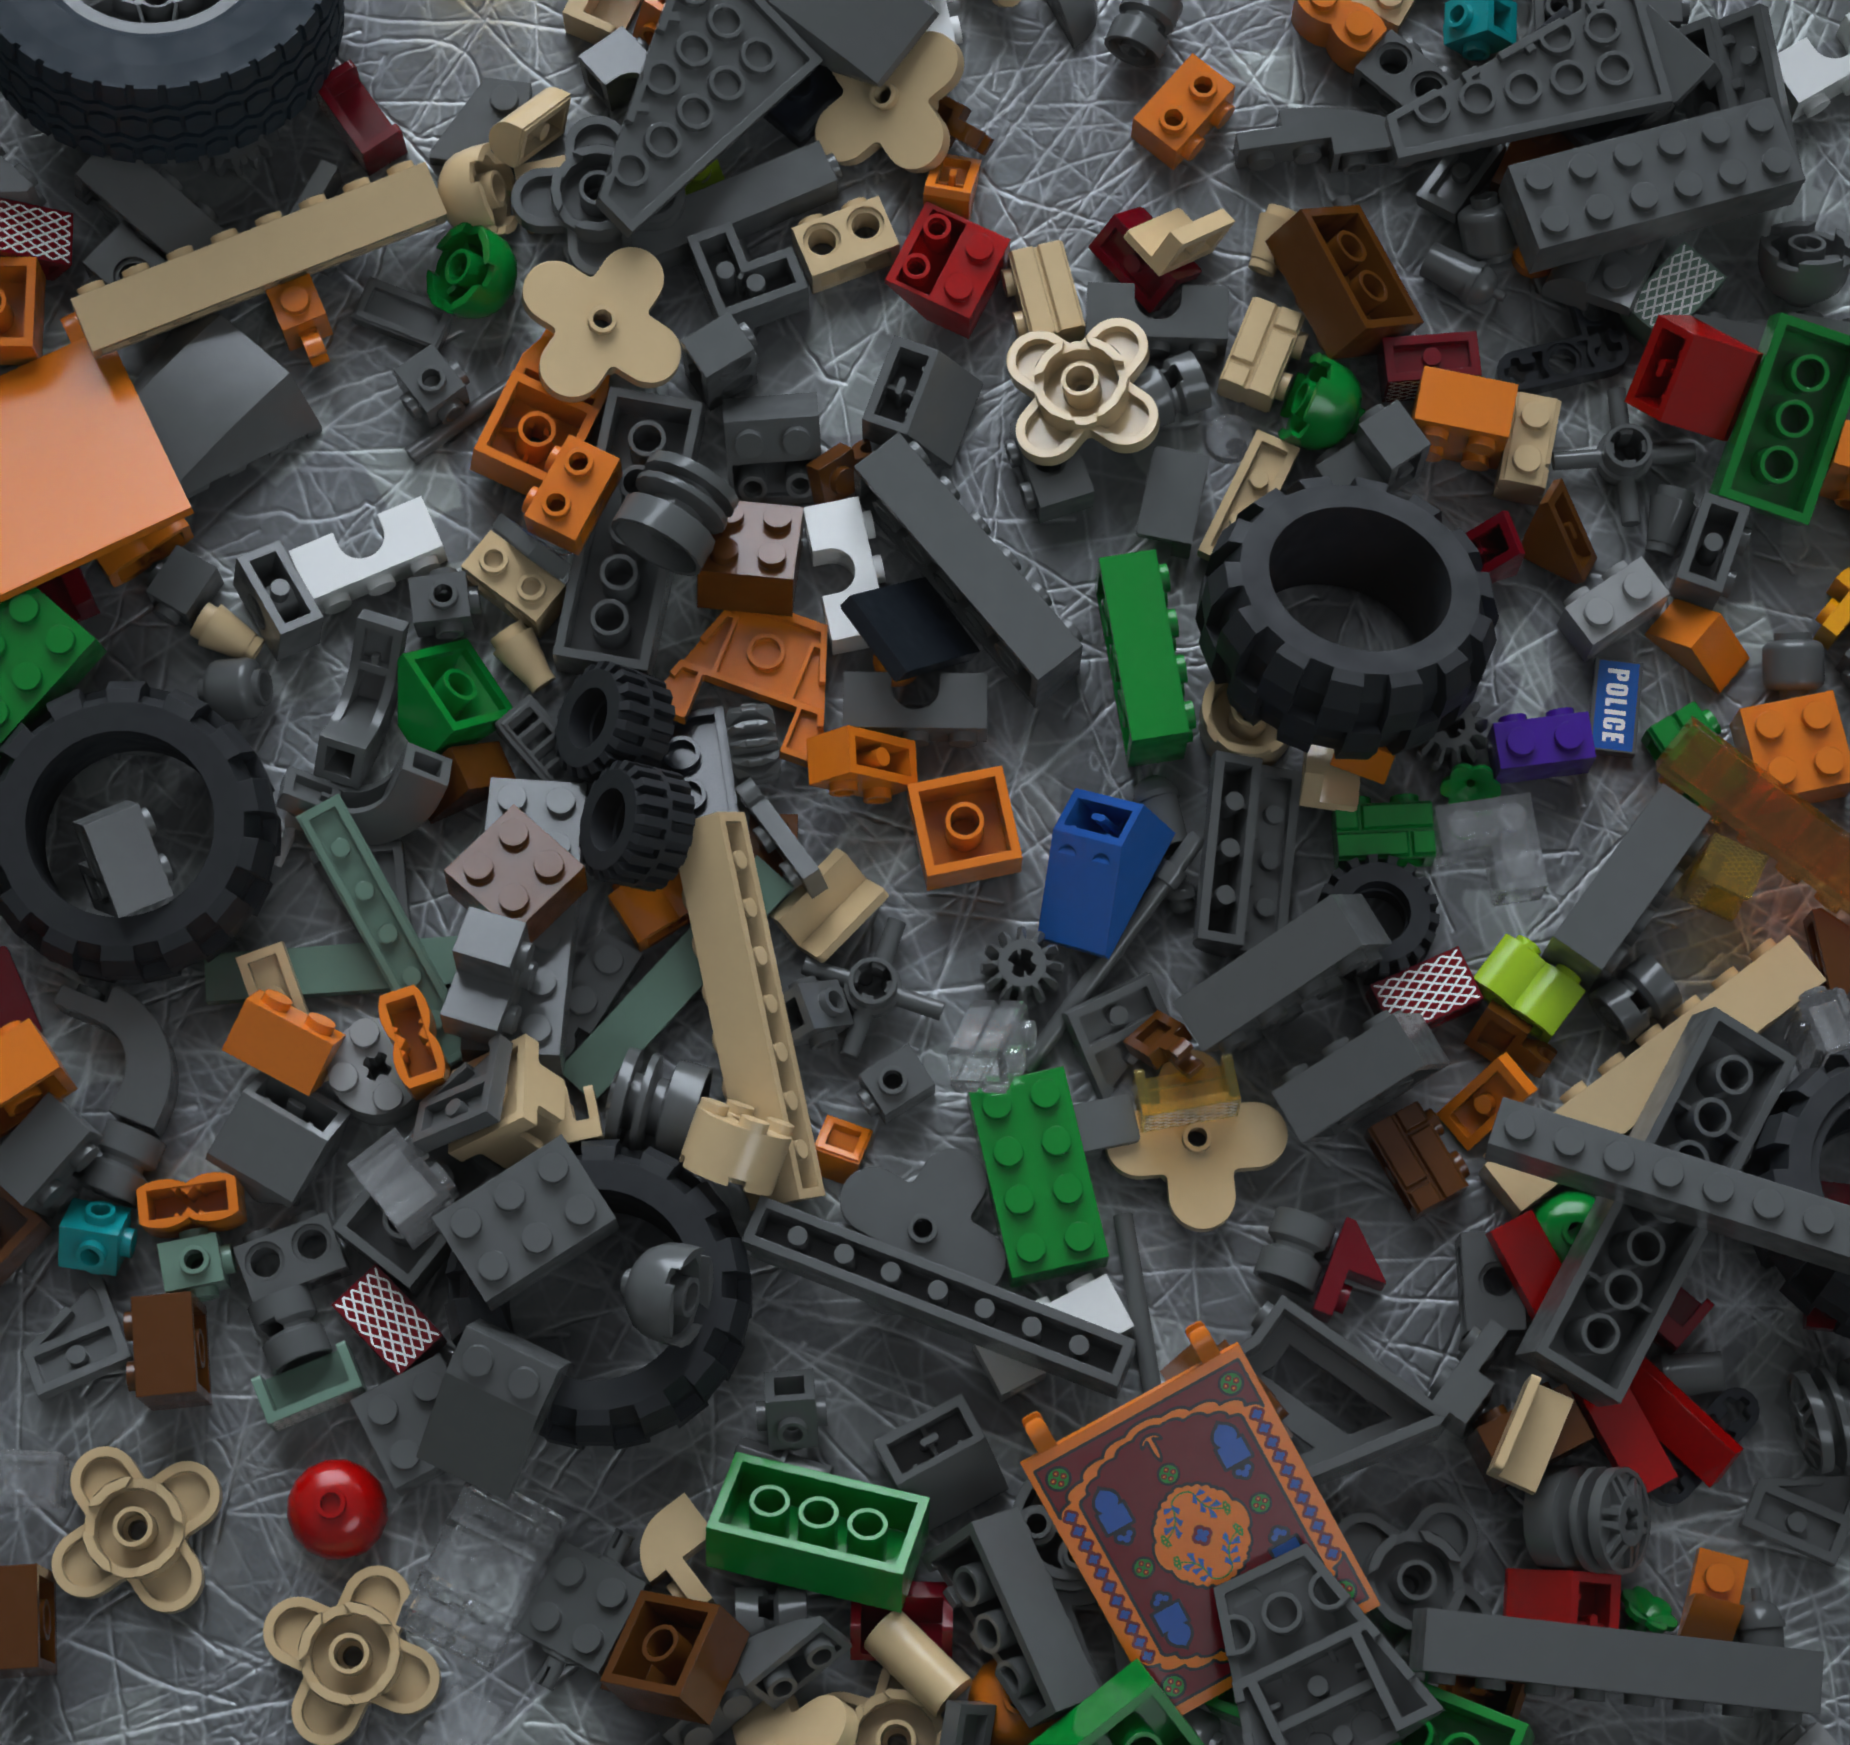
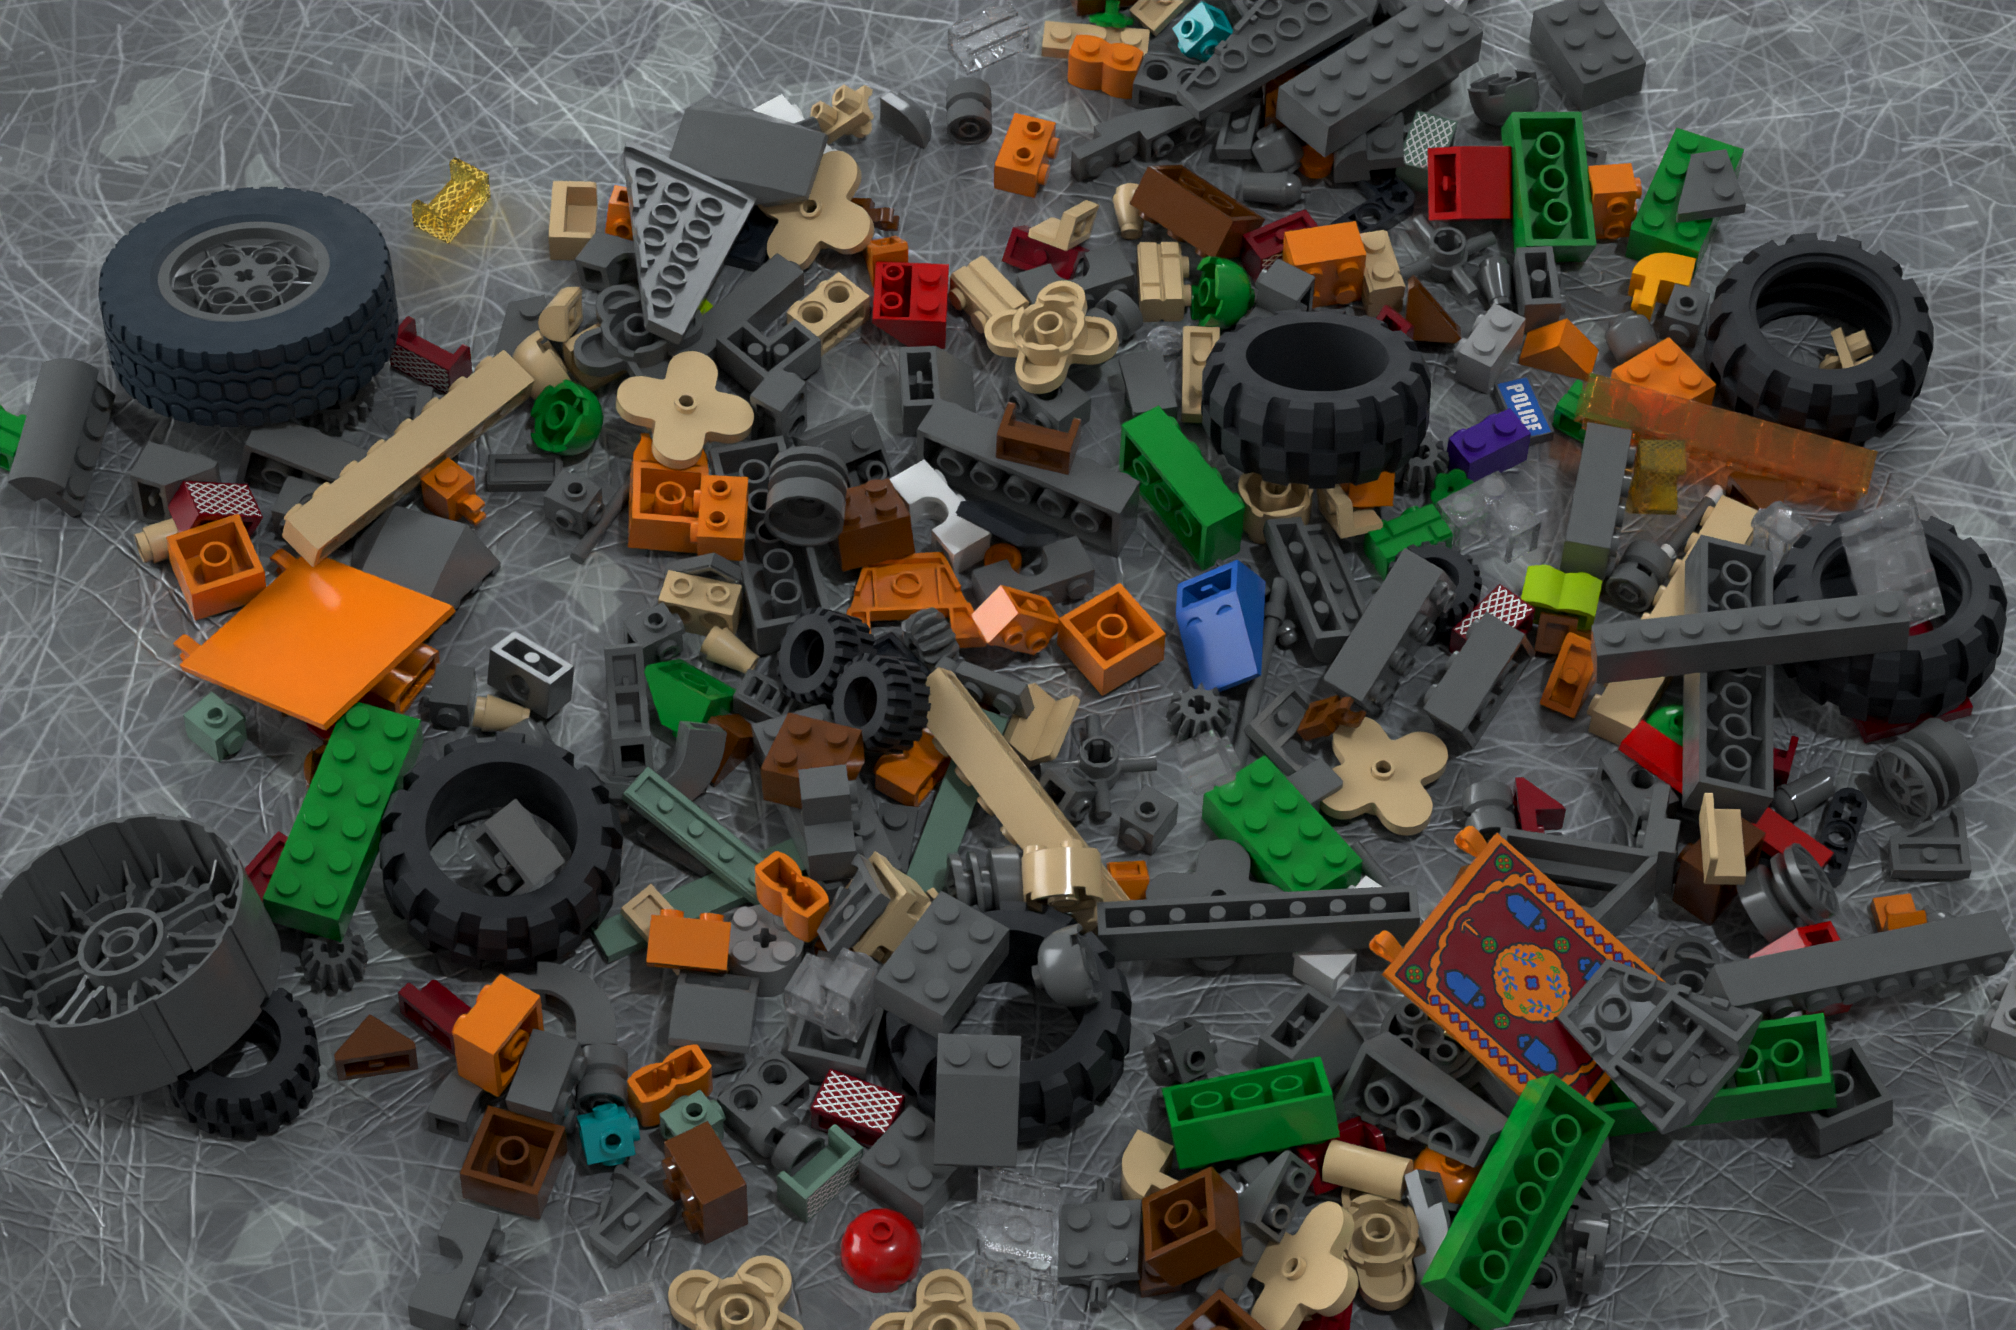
camera: 25 degrees left, 20 degrees down
white arch [289,496,448,614] -> none
reddish brown plate [806,439,872,505] -> none
clear yellow panel [1132,1054,1241,1133] -> none
reddish brown brick [1363,1101,1470,1221] -> none
red tile [1629,1357,1744,1488] -> none
none -> reddish brown panel [996,402,1082,475]
none -> dark grey bar [1660,485,1726,559]

